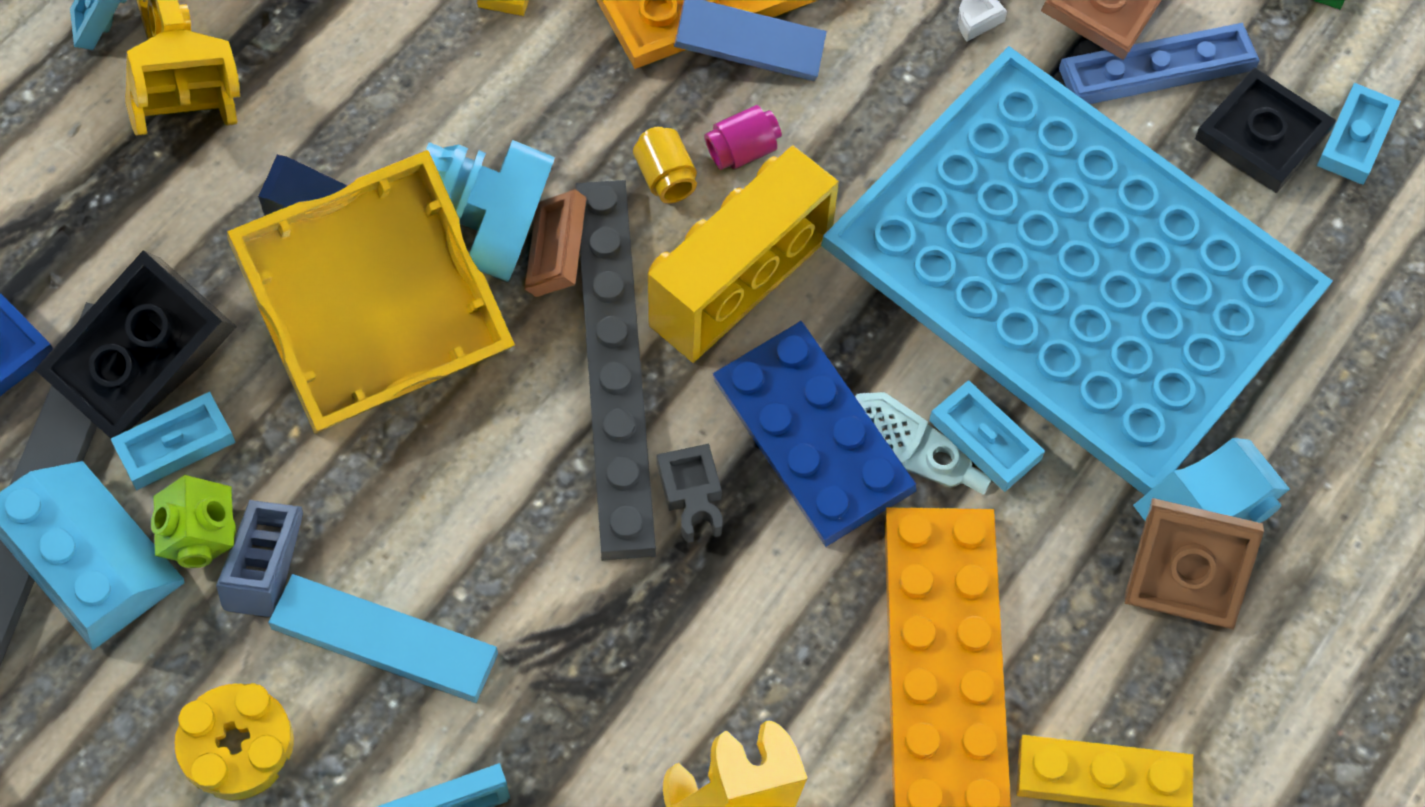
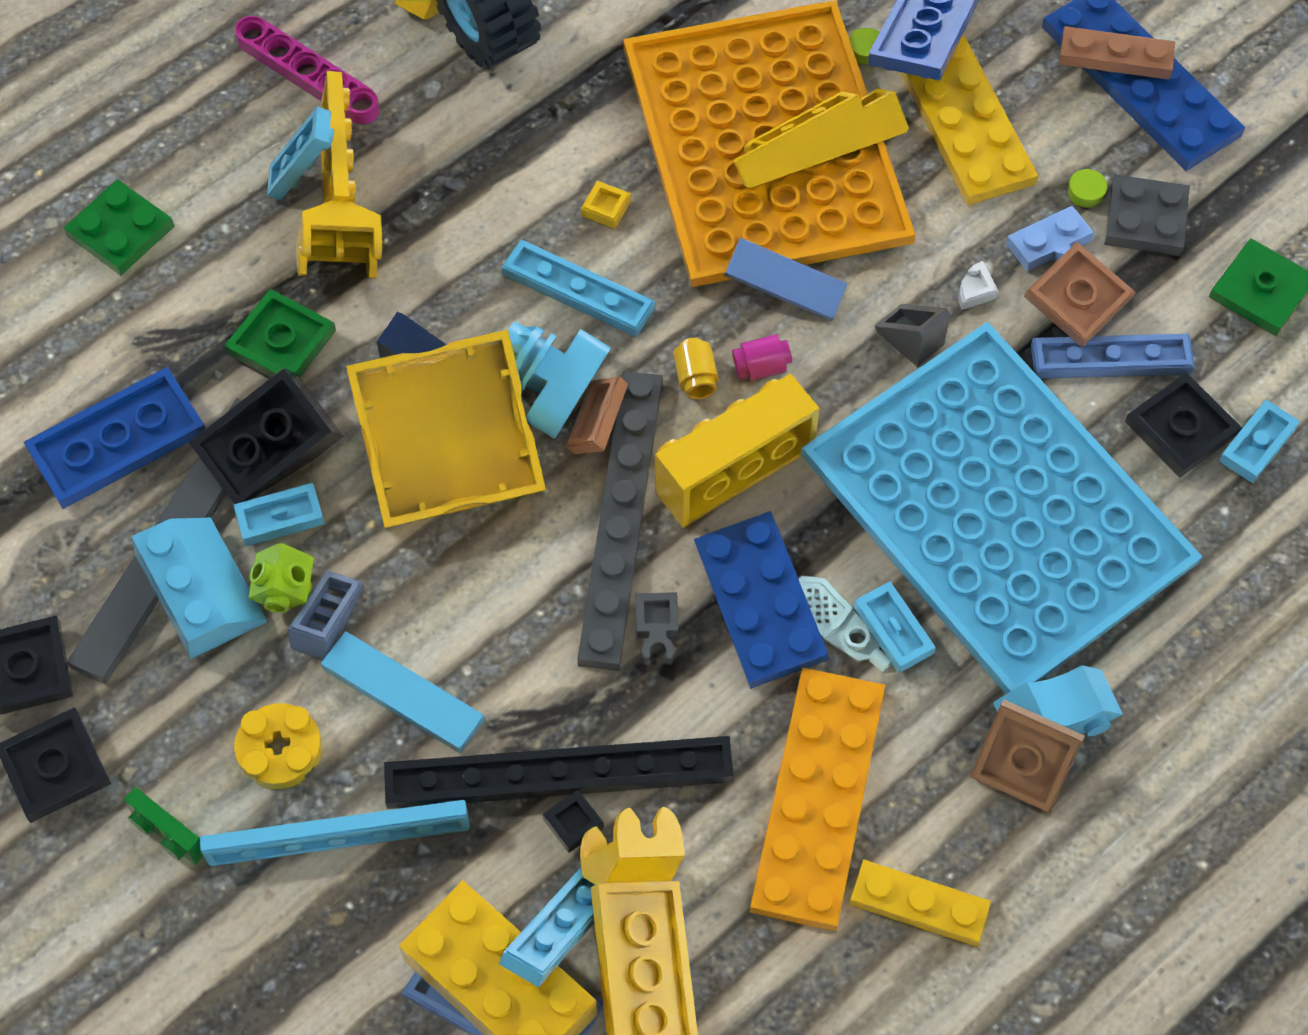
camera: 15 degrees right, 0 degrees up
none -> green plate [224,289,336,377]
none -> black plate [384,736,734,809]
none -> medium azure tile [501,239,655,337]
none -> black plate [543,790,604,853]
none -> dark grey slope [874,304,950,367]

